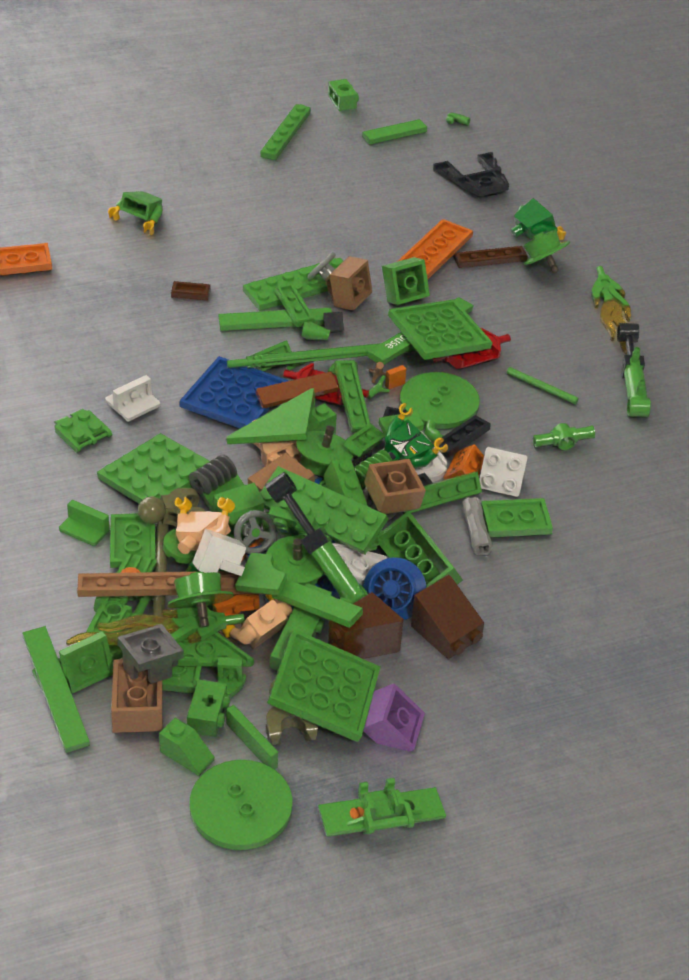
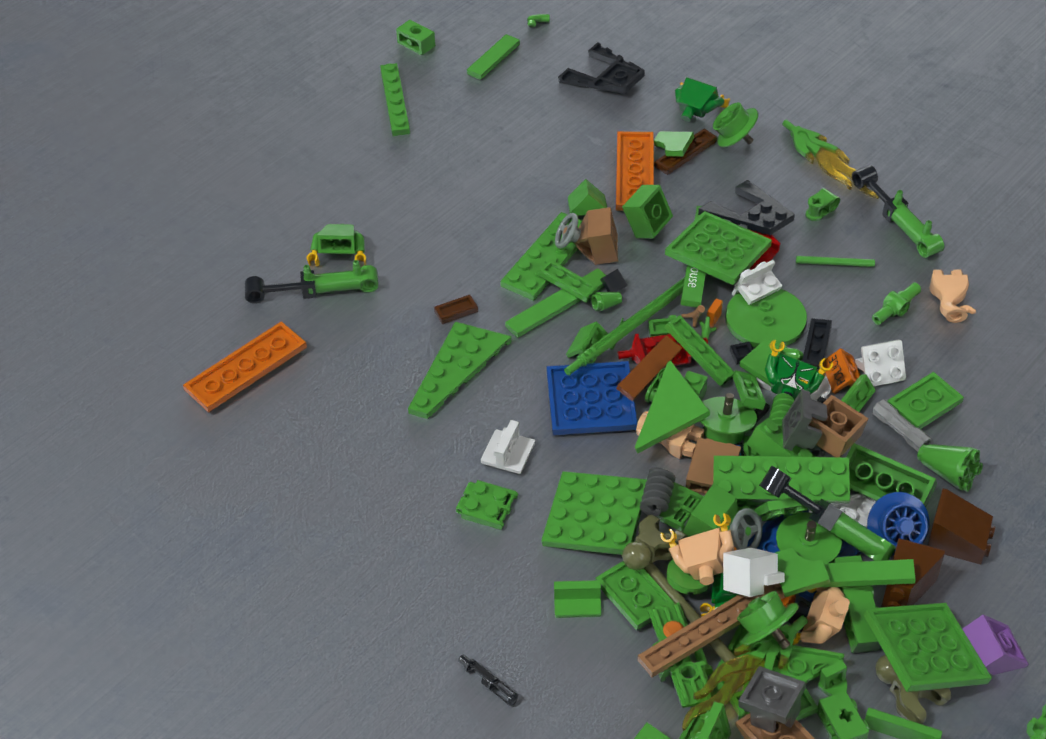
camera: 25 degrees left, 5 degrees up
none -> piece [245,260,378,304]
none -> bright green wing [408,322,512,419]
none -> bright green slope [568,179,607,216]
none -> bright green tile [654,131,694,157]
none -> black wing [698,180,795,235]
none -> white bracket [732,260,782,305]
none -> flat silver panel [782,389,828,451]
none -> bright green piece [805,188,840,221]
none -> bright green cone [917,444,983,492]
none -> light nougat hips [929,269,976,323]

